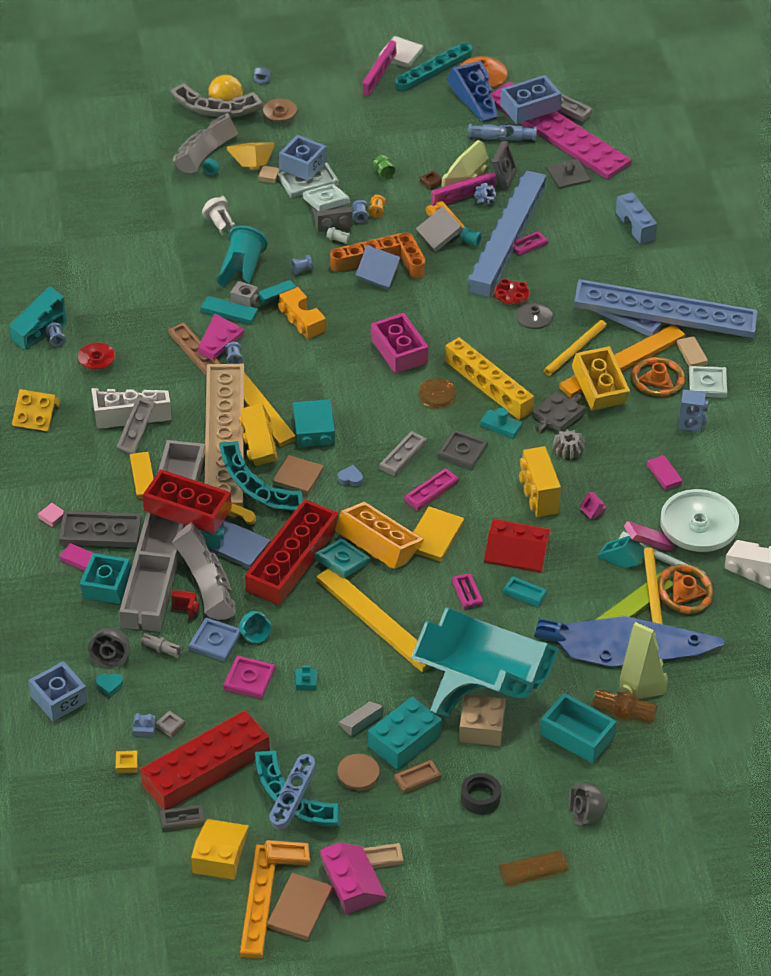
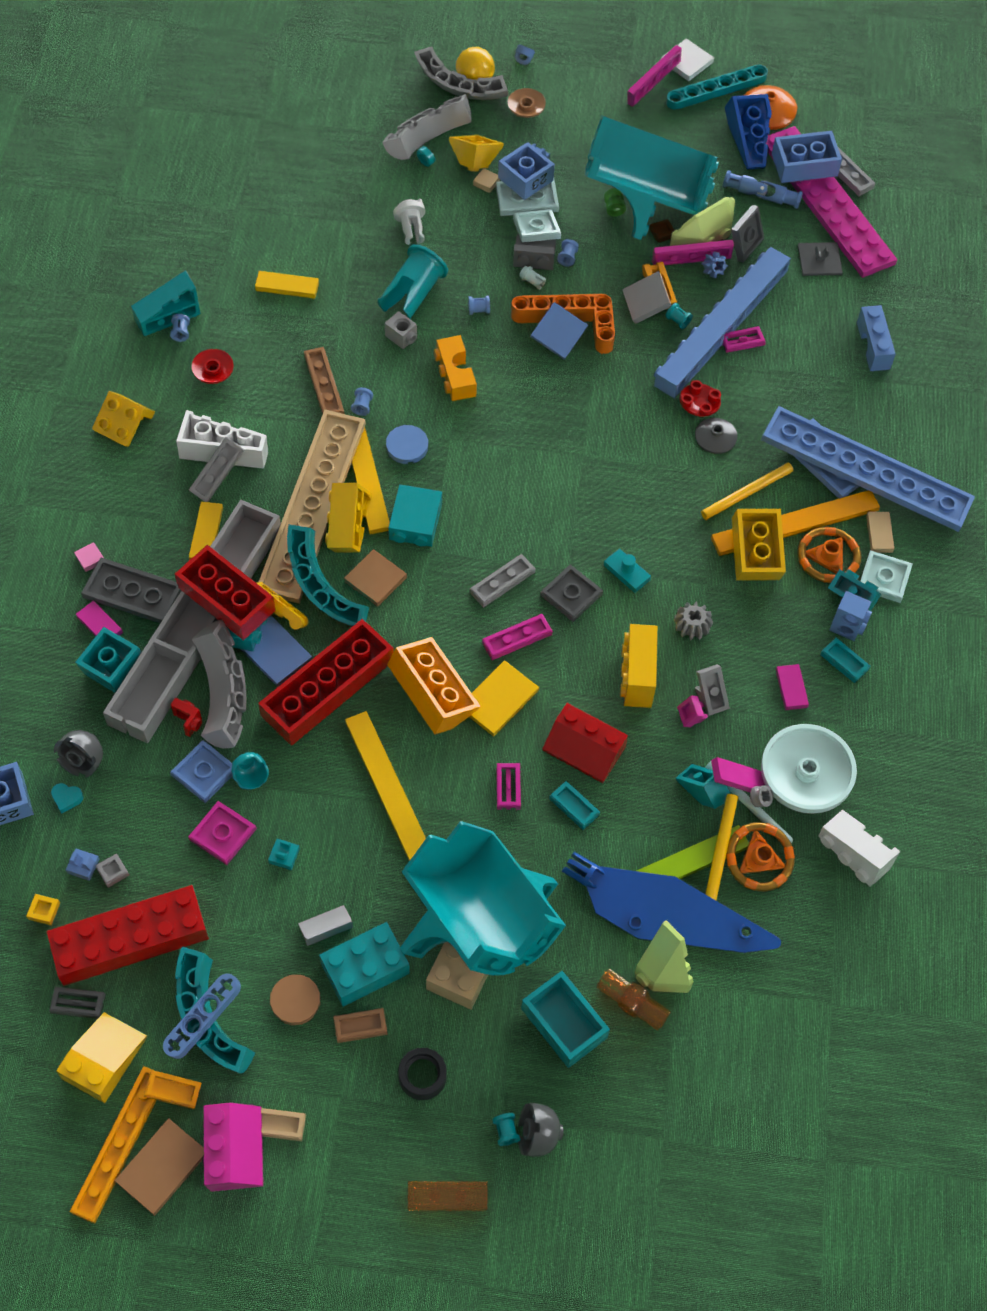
camera: 15 degrees right, 15 degrees up
light grey pin [141,633,182,658] -> none
dark pink wing [198,314,245,360] -> none
teal tile [201,296,258,325] -> none
teal slope [259,280,296,307] -> none
teal tile [314,539,370,578] -> none
medium blue tile [338,465,363,486] -> none
light orange bush [368,195,386,218] -> none
dark pink brick [371,313,429,374] -> none
clear orange tile [419,378,456,408] -> none
yellow brick [445,337,534,421] -> none
dark grey plate [532,392,585,433] -> none
none -> yellow tile [255,271,319,299]
none -> medium blue tile [386,425,428,464]
none -> teal bush [492,1113,521,1146]
none -> teal cylinder [585,115,719,240]
none -> light grey slope [695,664,730,716]
none -> light grey bush [750,785,773,807]
none -> teal tile [820,638,870,683]
none -> teal brick [828,569,882,611]

